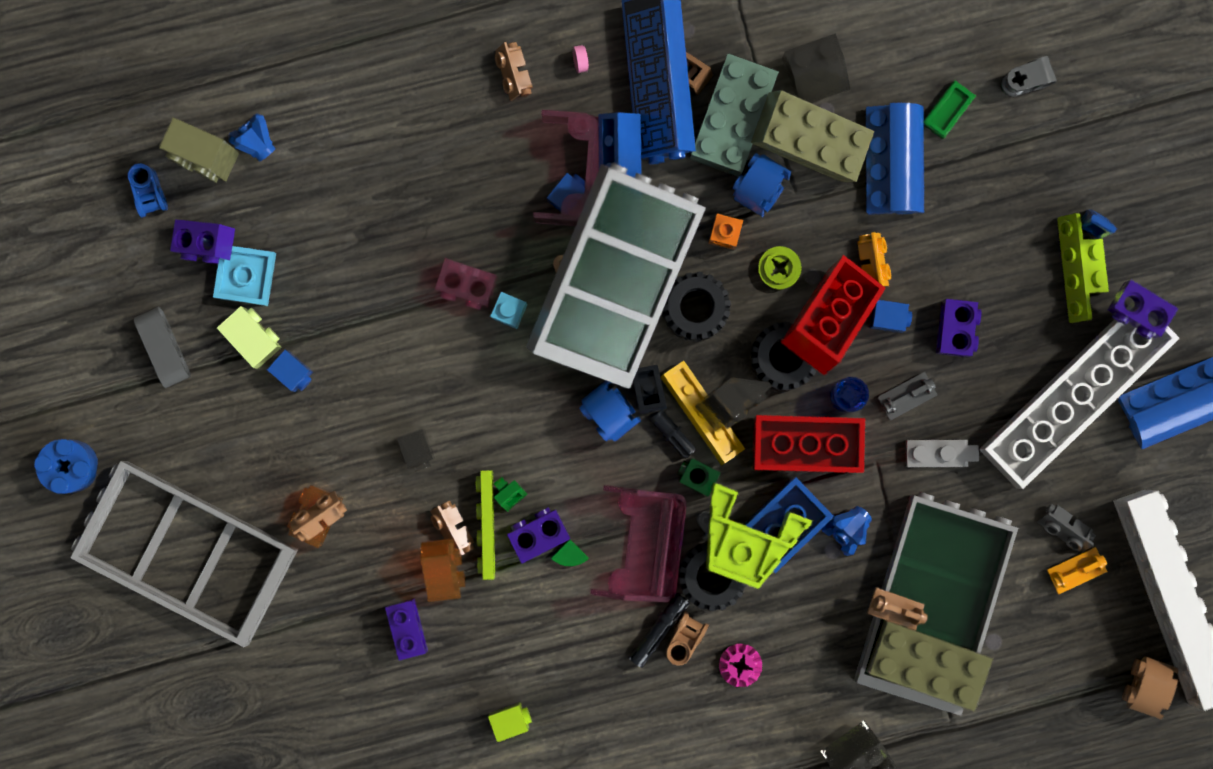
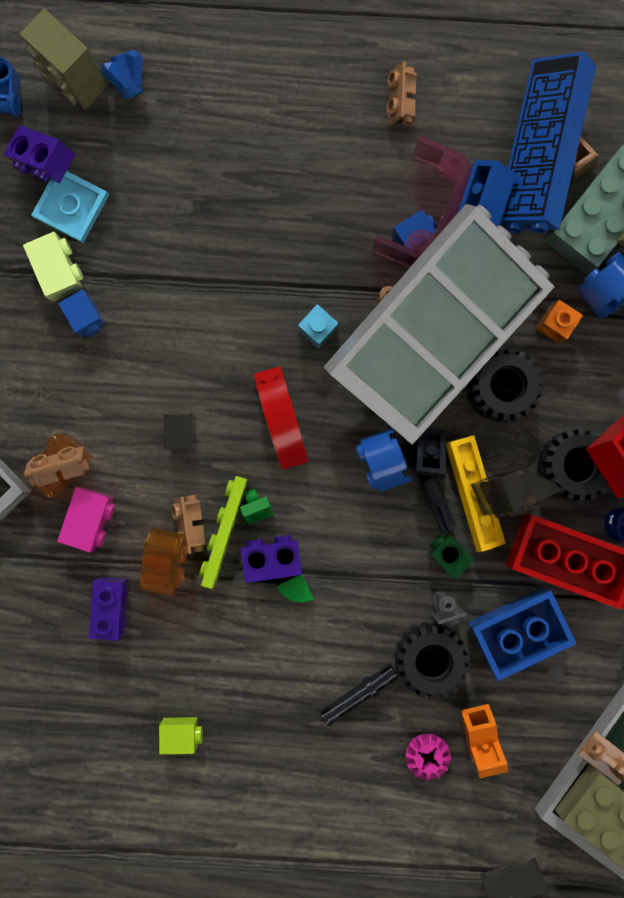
camera: 15 degrees right, 0 degrees up
clear pink brick [435,258,498,310] -> none
bright pink tile [573,45,589,73] -> none
clear pink windscreen [590,485,686,602] -> none
medium nougat piece [665,612,709,666] -> none
lime wing [706,482,812,589] -> none
lime gear [758,246,801,289] -> none
blue rock [822,506,872,556] -> none
none -> dark pink brick [57,487,115,552]
none -> red arch [254,366,309,470]
none -> orange brick [461,704,508,778]

